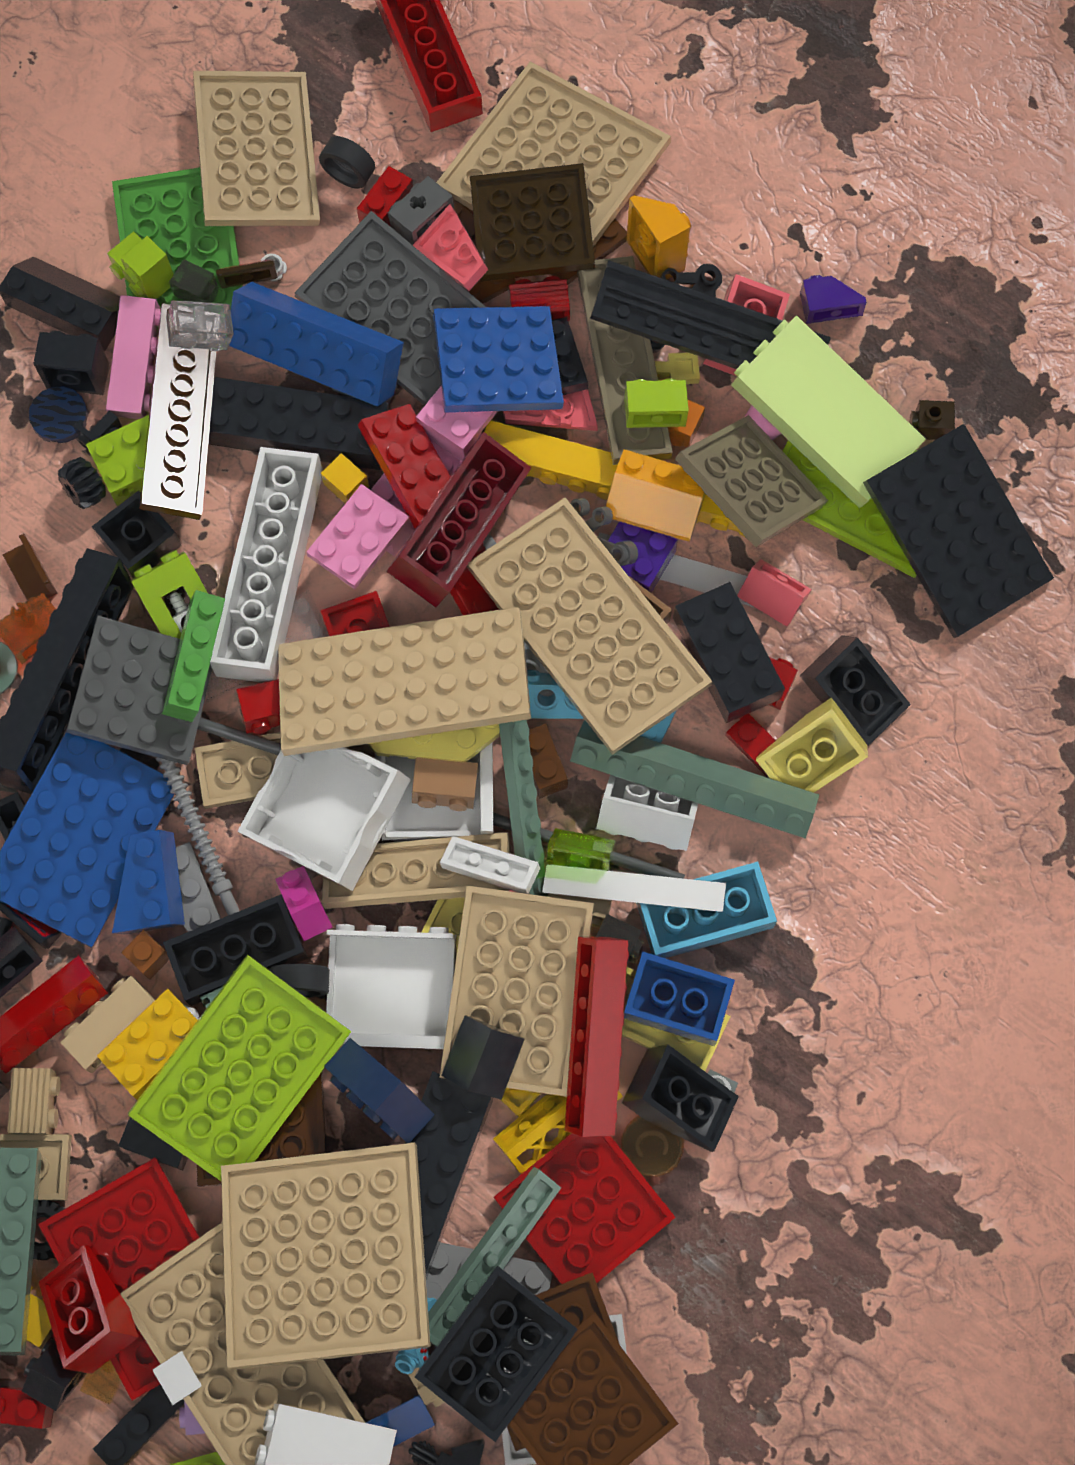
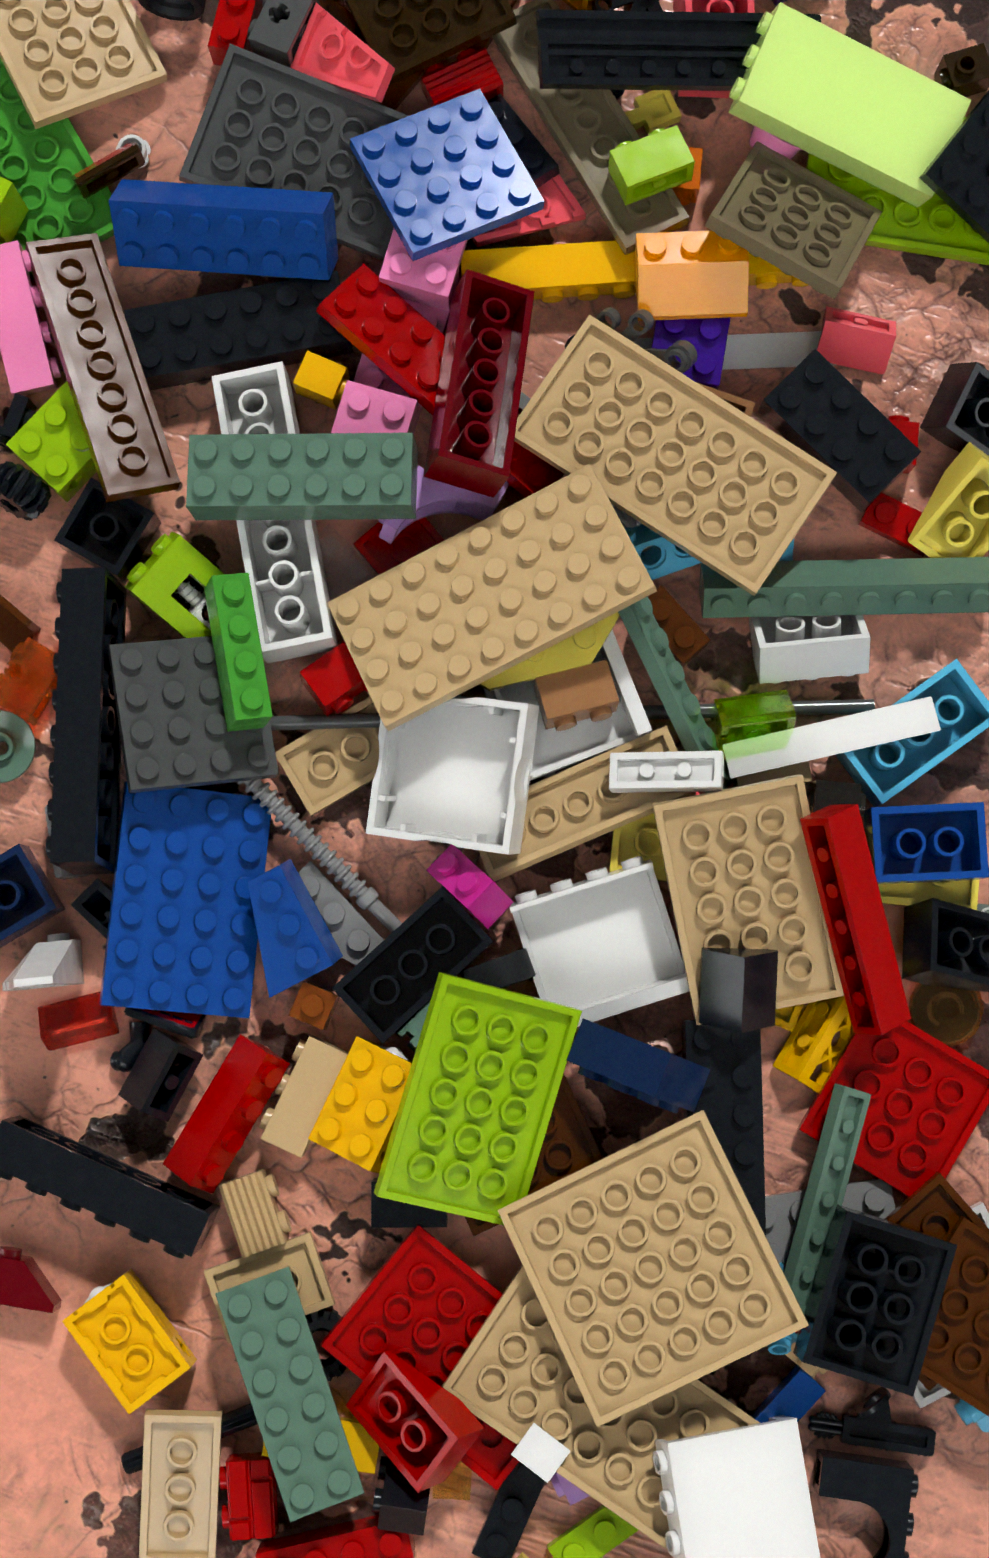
camera: 20 degrees left, 10 degrees up
clear brick [166,300,234,351] -> none
clear smoke brick [169,259,218,310] -> none
none -> sand green brick [186,433,418,521]
none -> lavender arch [378,465,509,544]

